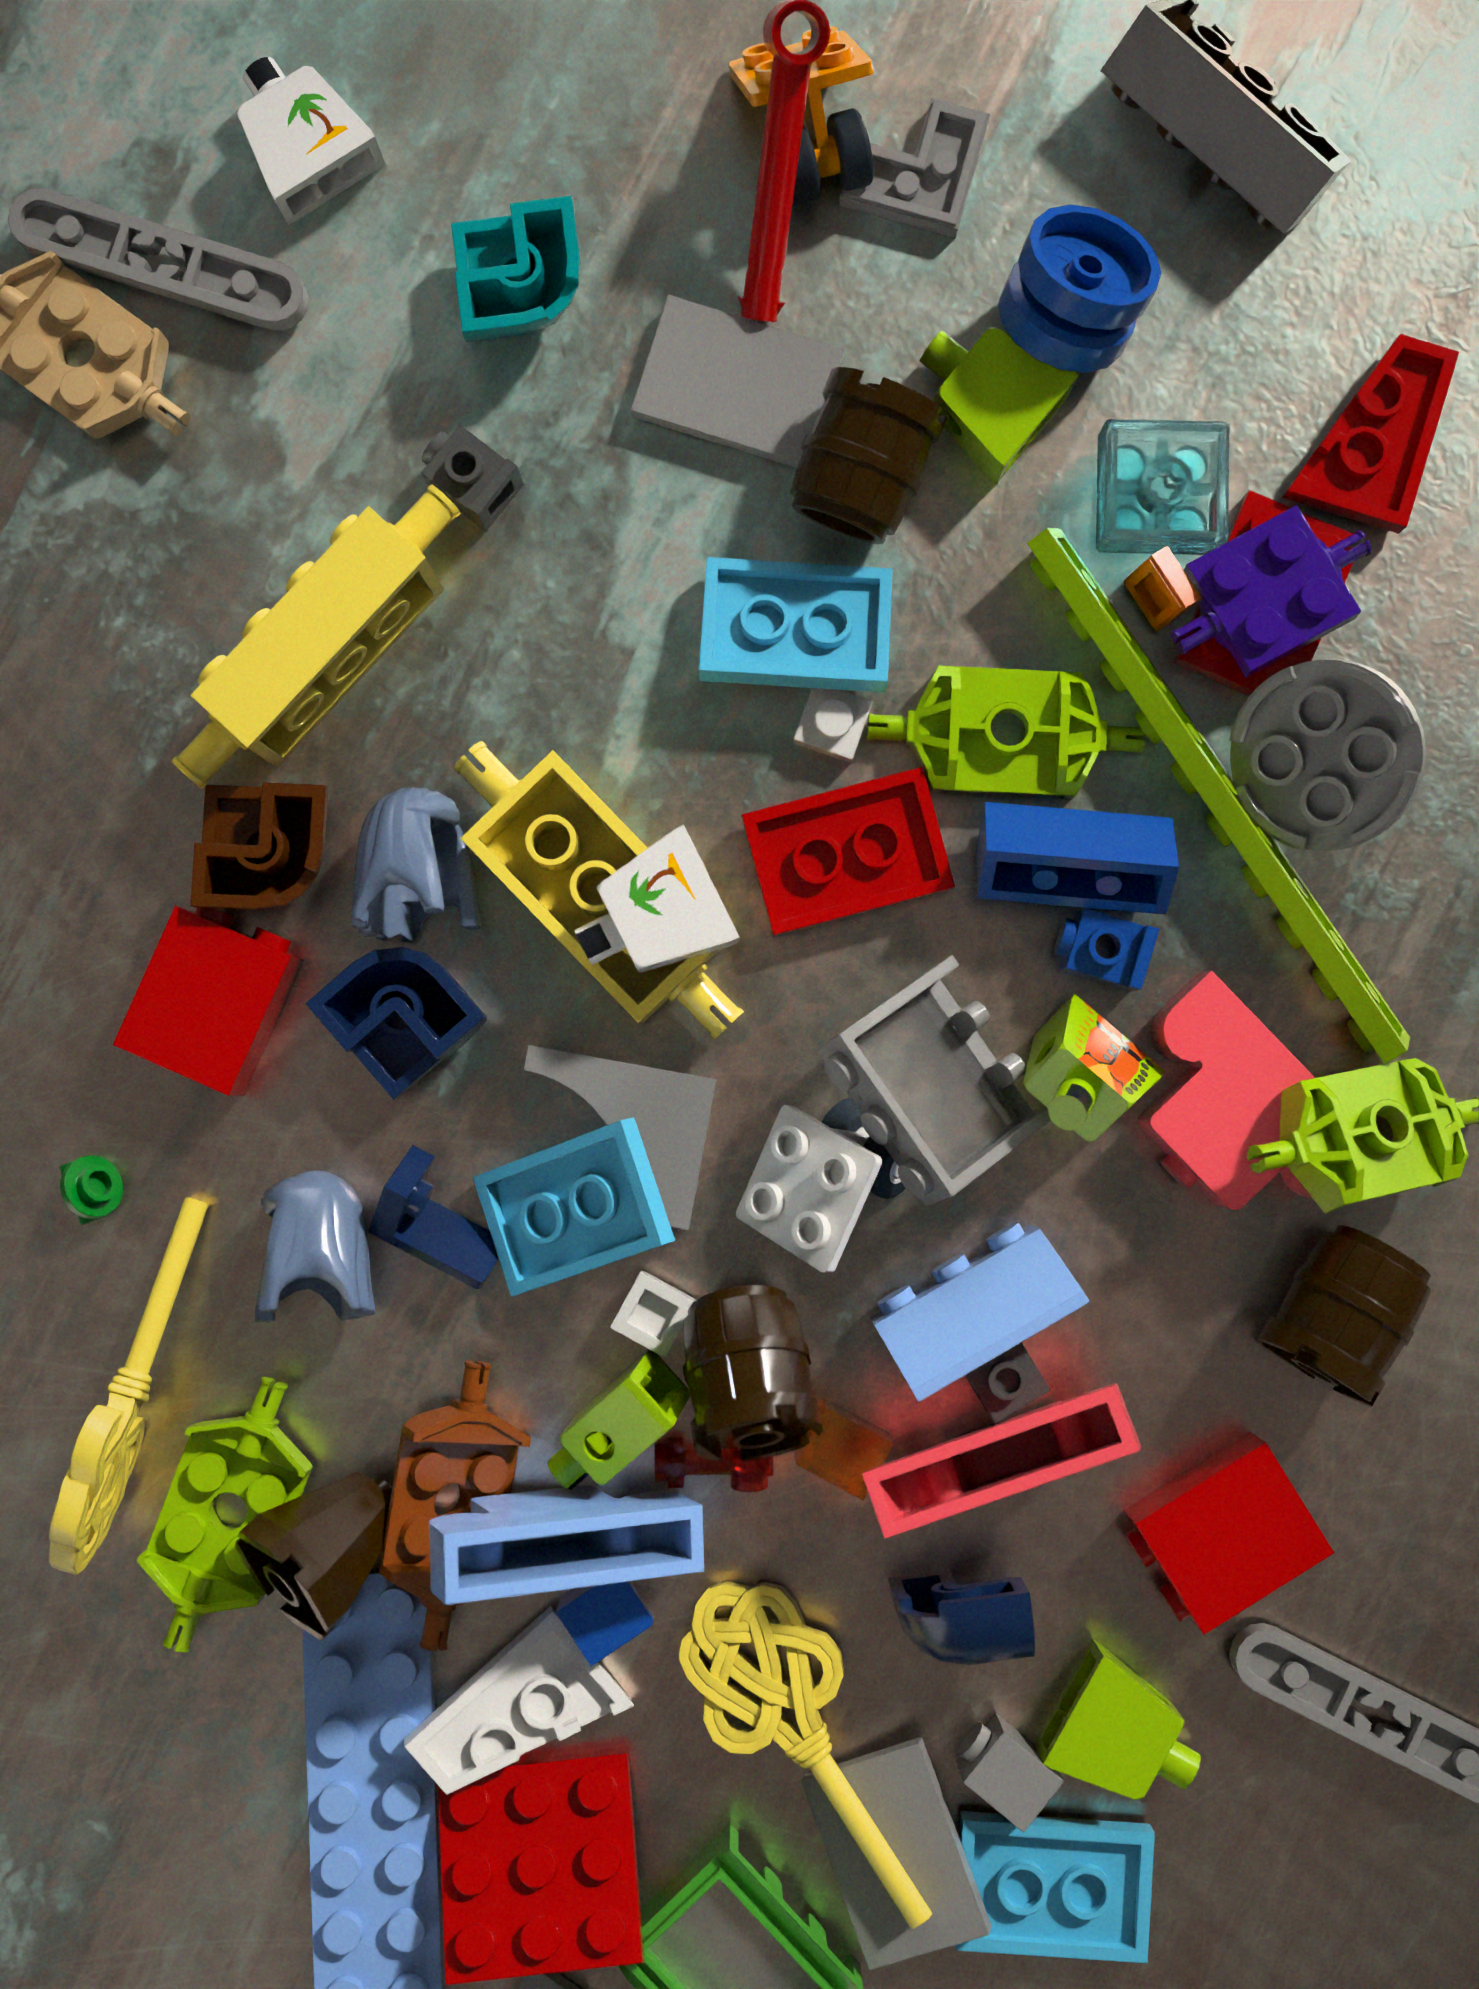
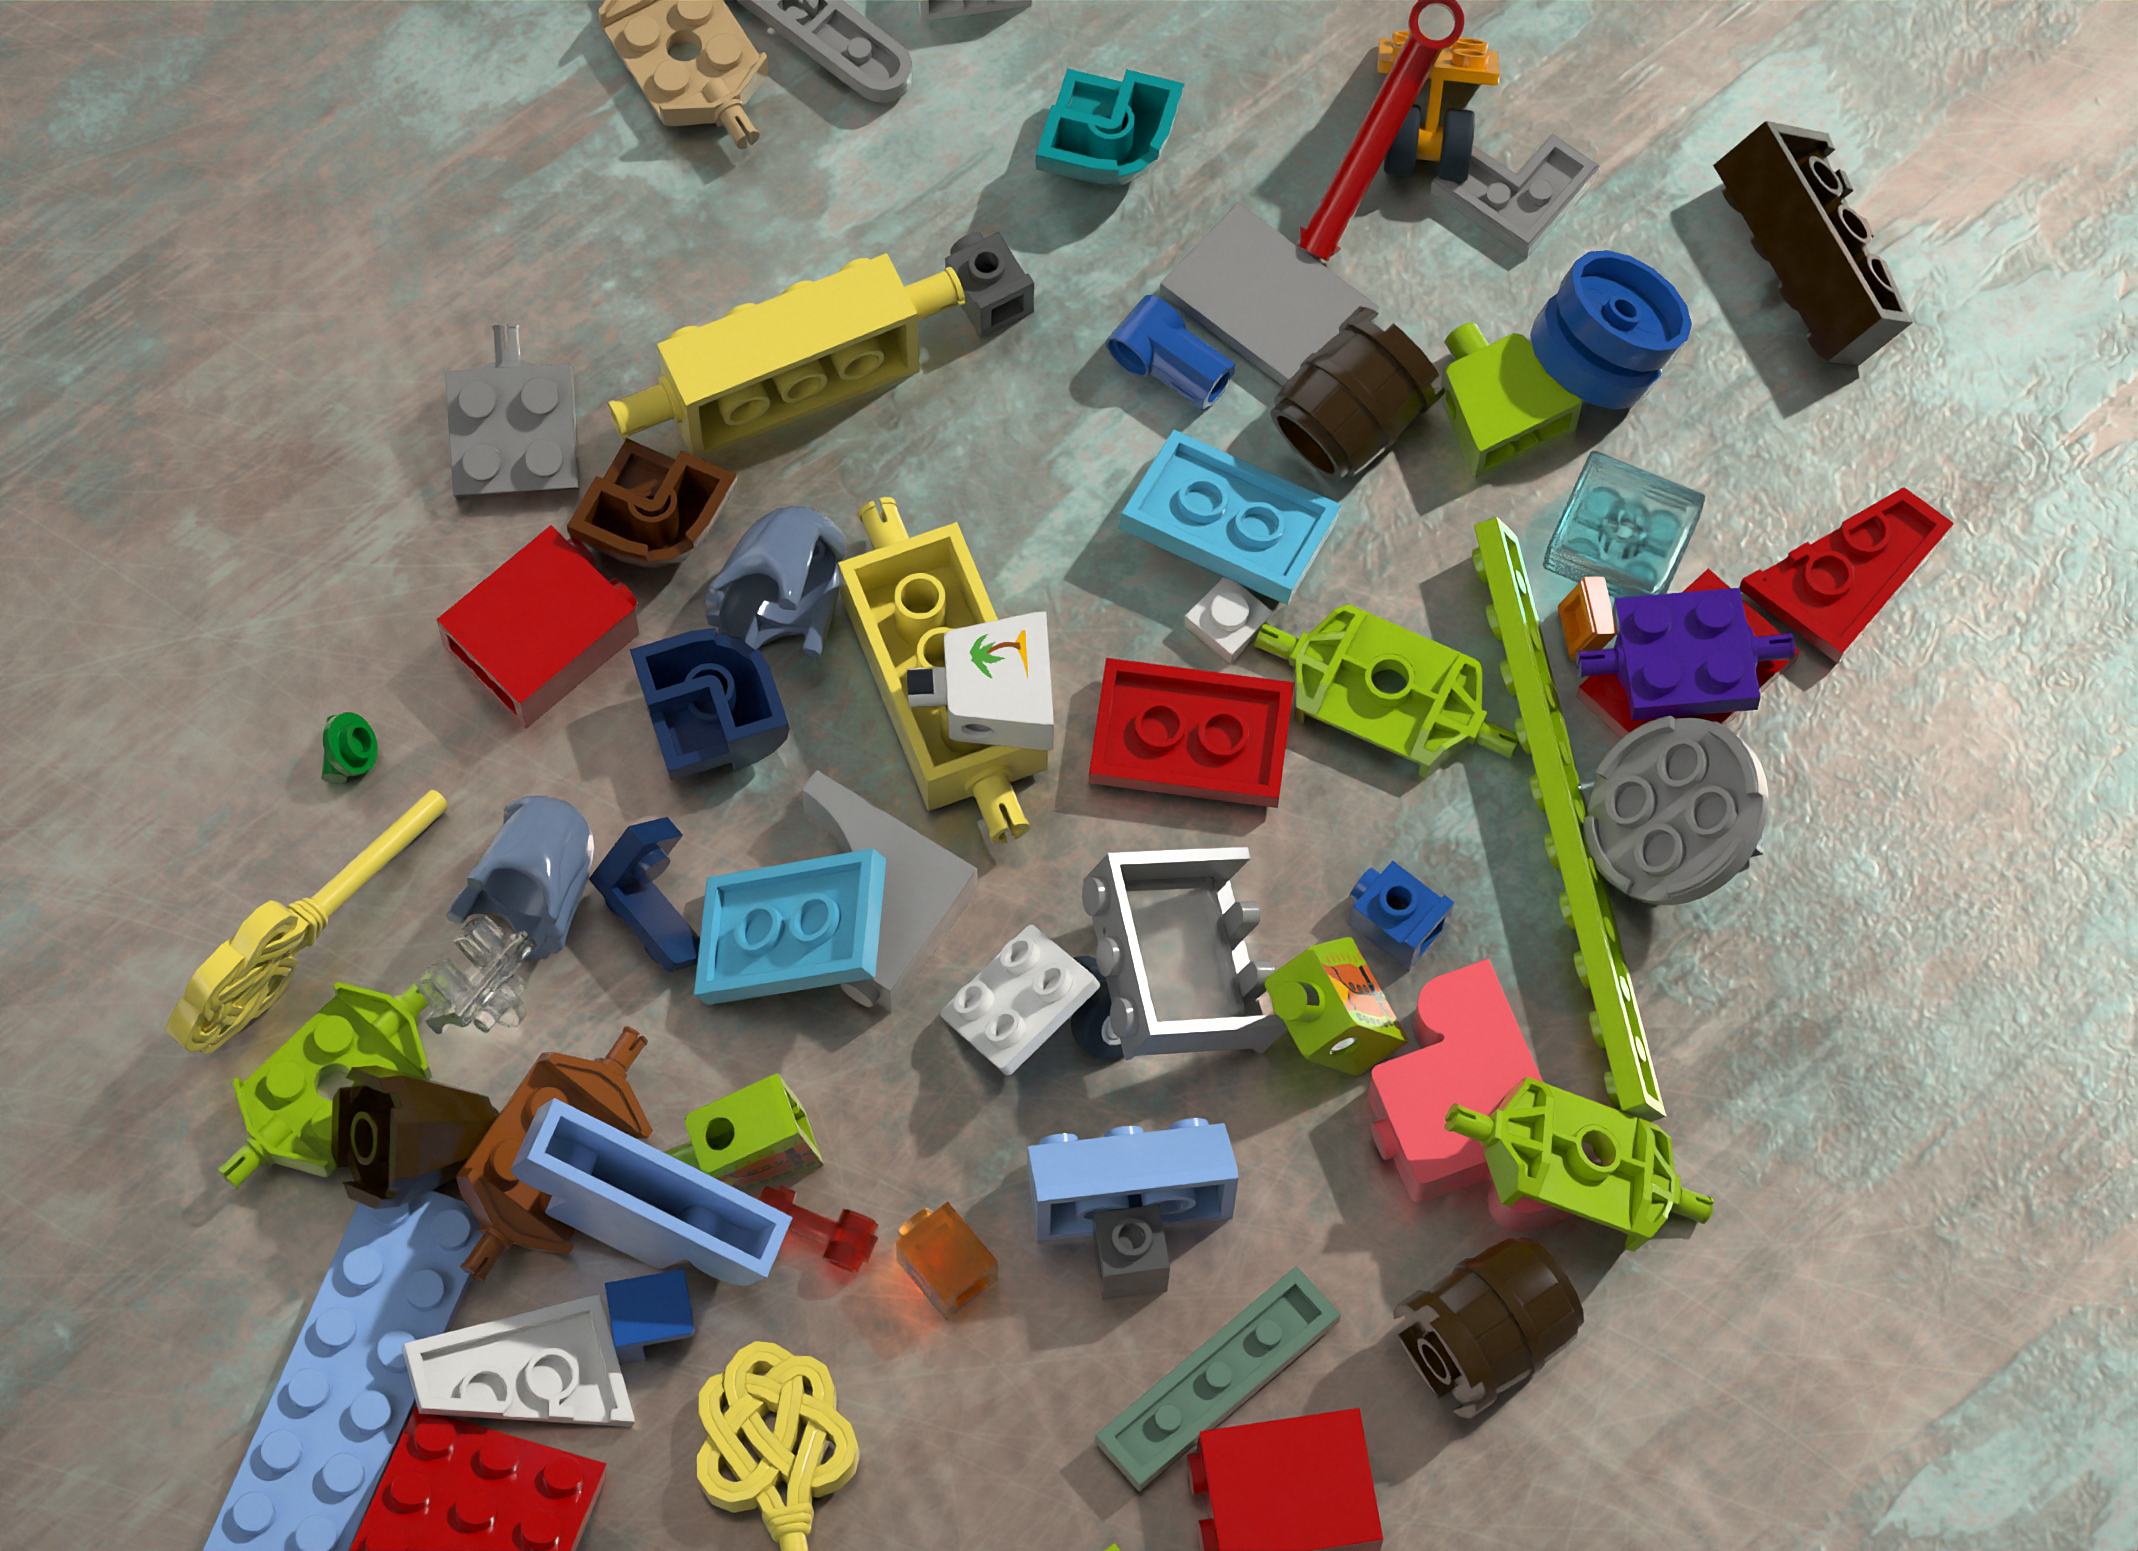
camera: 20 degrees right, 20 degrees down
white plate [610,1269,696,1358] -> none
dark brown piece [683,1285,823,1461] -> none
coral brick [862,1383,1141,1539] -> none
dark blue brick [888,1570,1035,1665] -> none
blue brick [976,802,1179,915] -> none
none -> clear hips [415,915,538,1034]
none -> light grey plate [445,324,579,497]
none -> sand green plate [1095,1265,1341,1492]
none -> blue piece [1105,295,1236,410]

